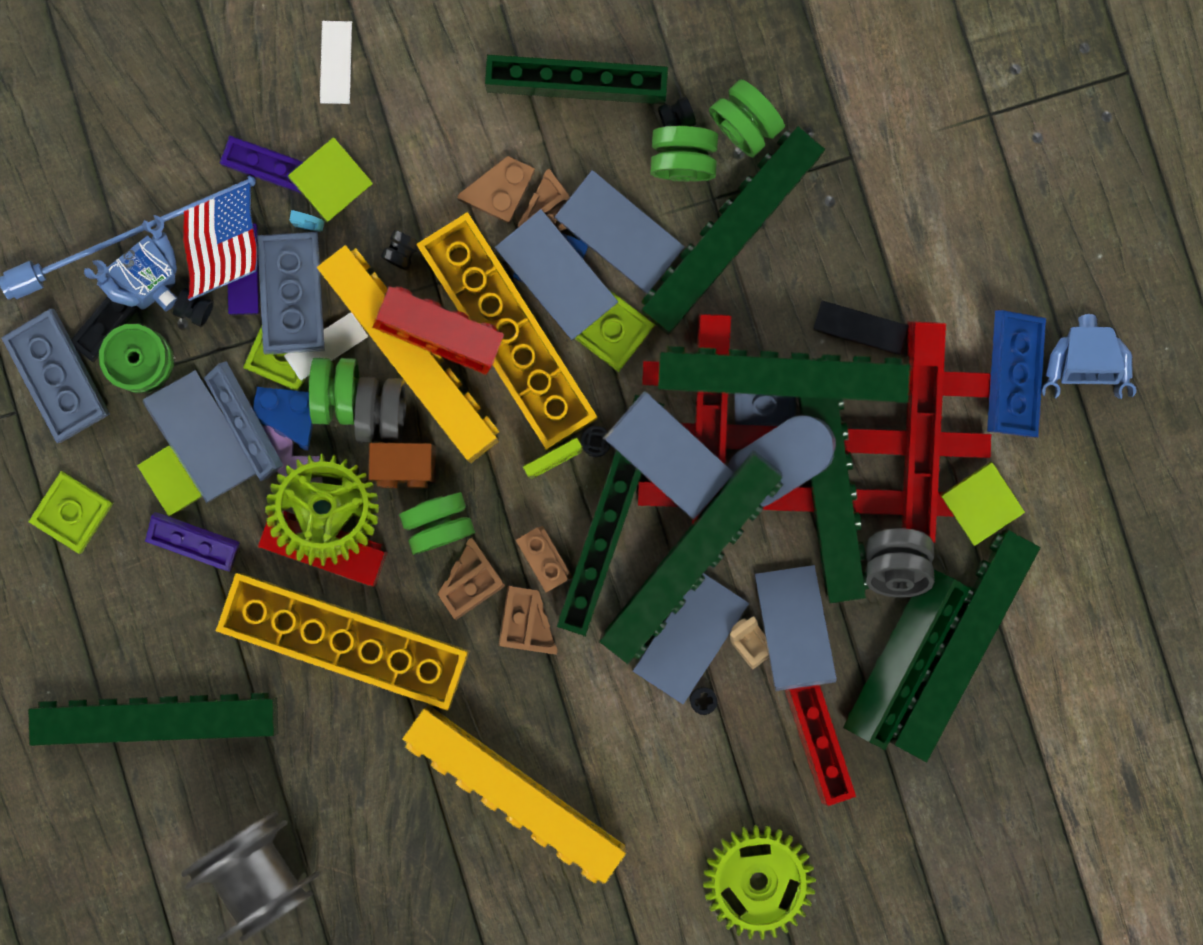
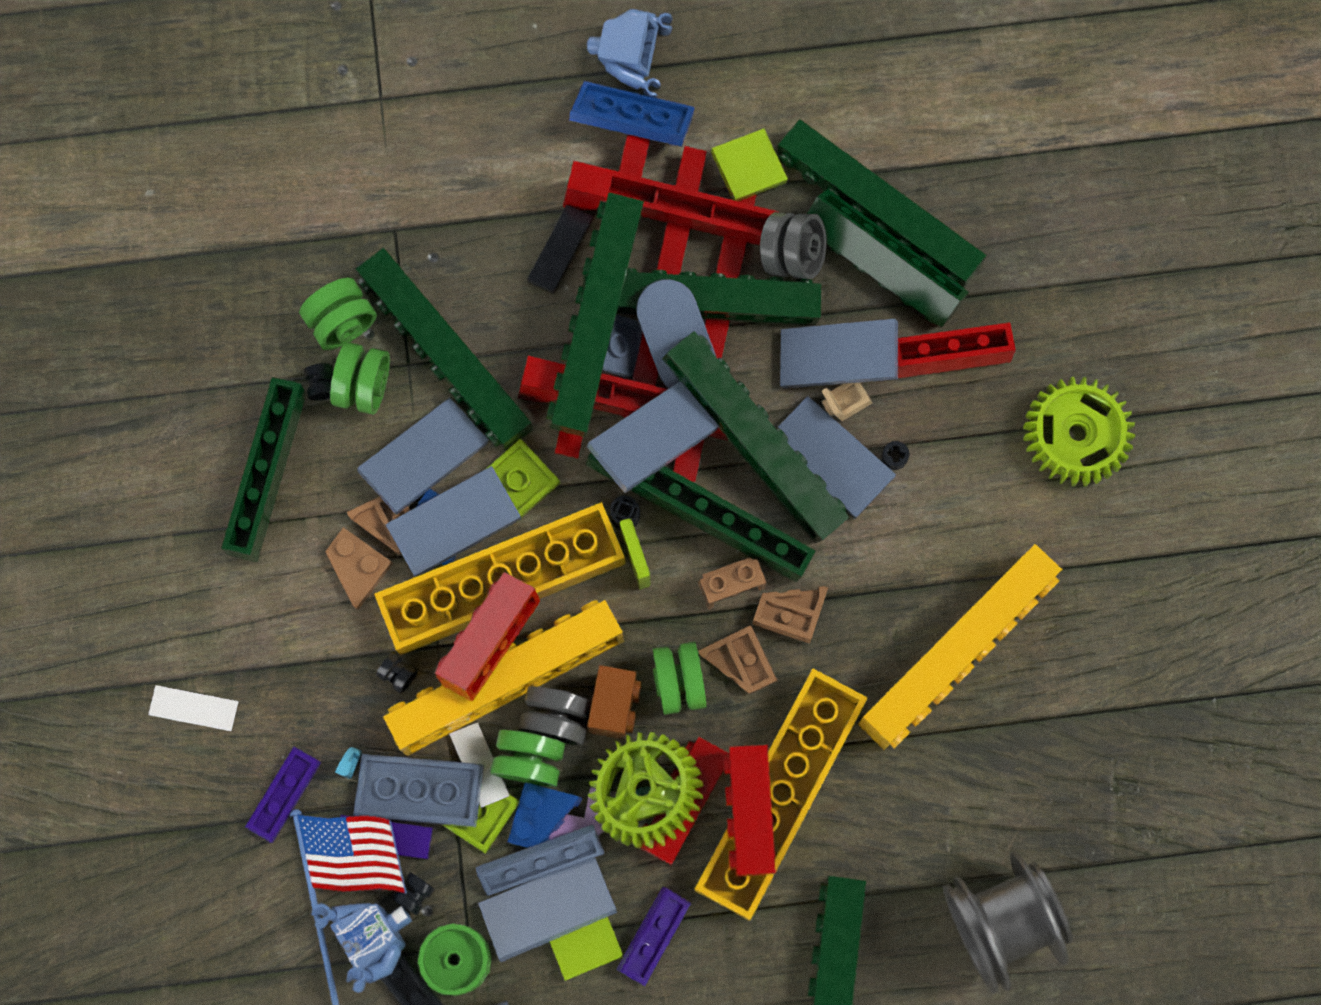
camera: 80 degrees left, 10 degrees down
lime tile [288,137,373,223] -> none
none -> red brick [723,745,776,877]

